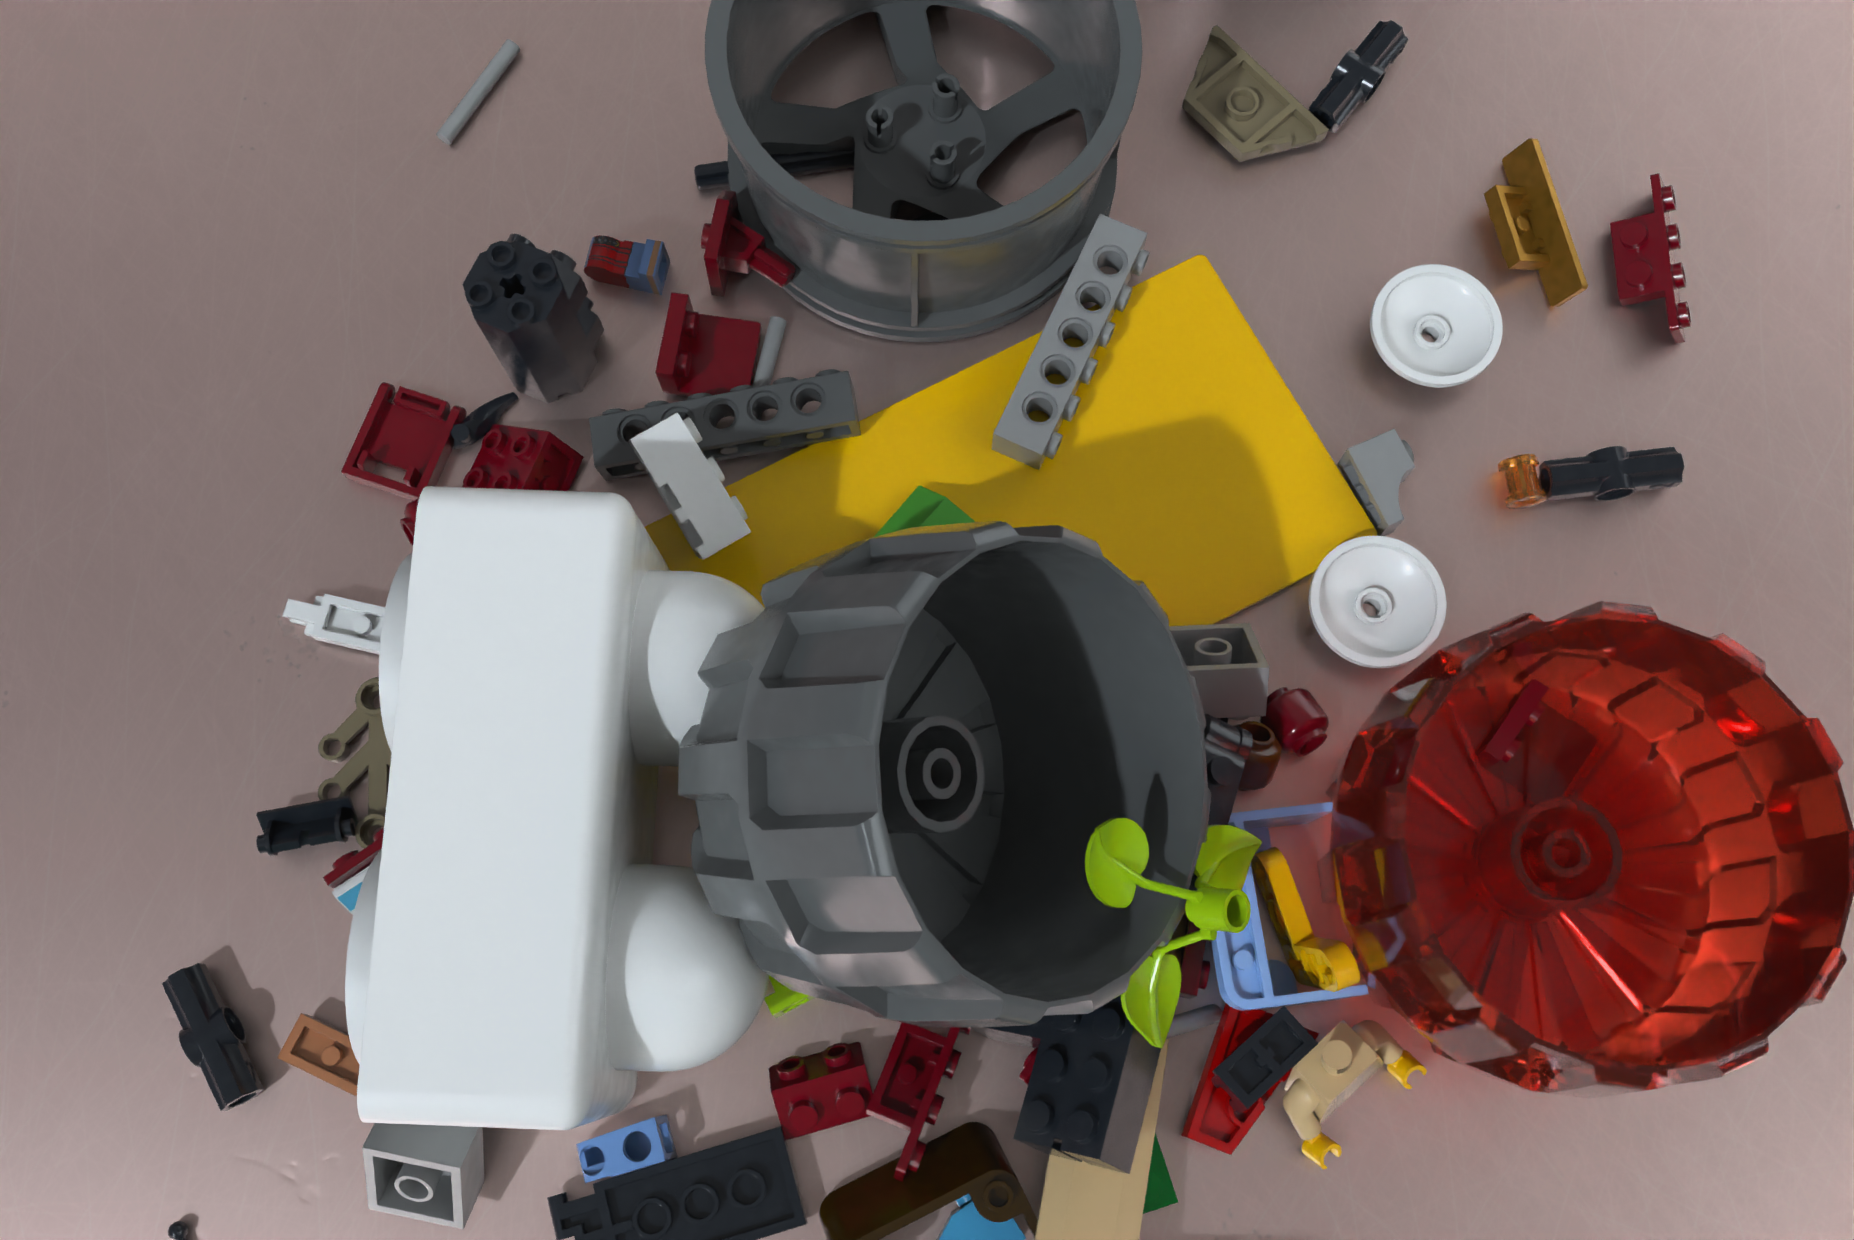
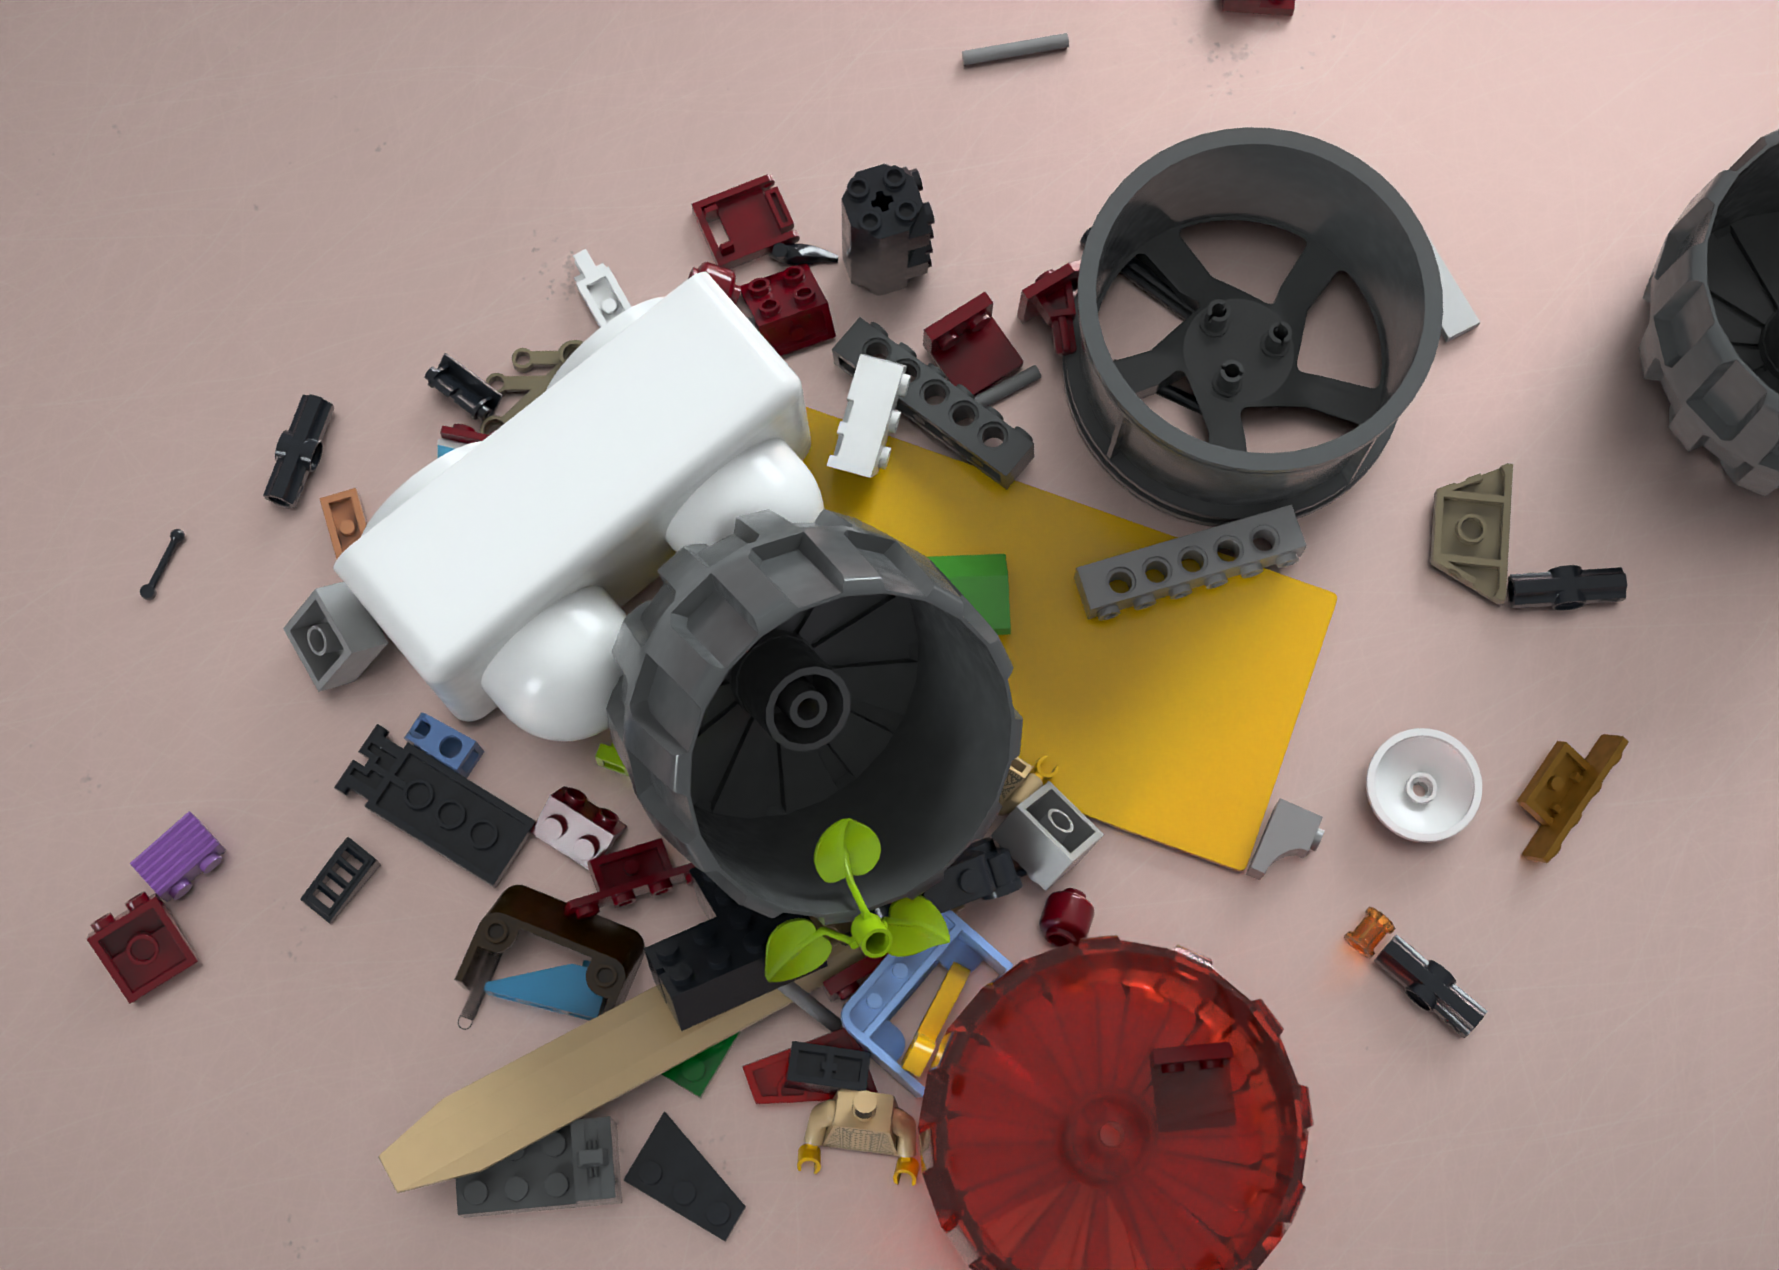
camera: 45 degrees right, 0 degrees up
leg [584,235,670,295] -> none
reddish brown head [1233,721,1282,791] -> none
white dish [1308,535,1447,668] -> none
dark red bracket [1610,173,1691,344] -> none

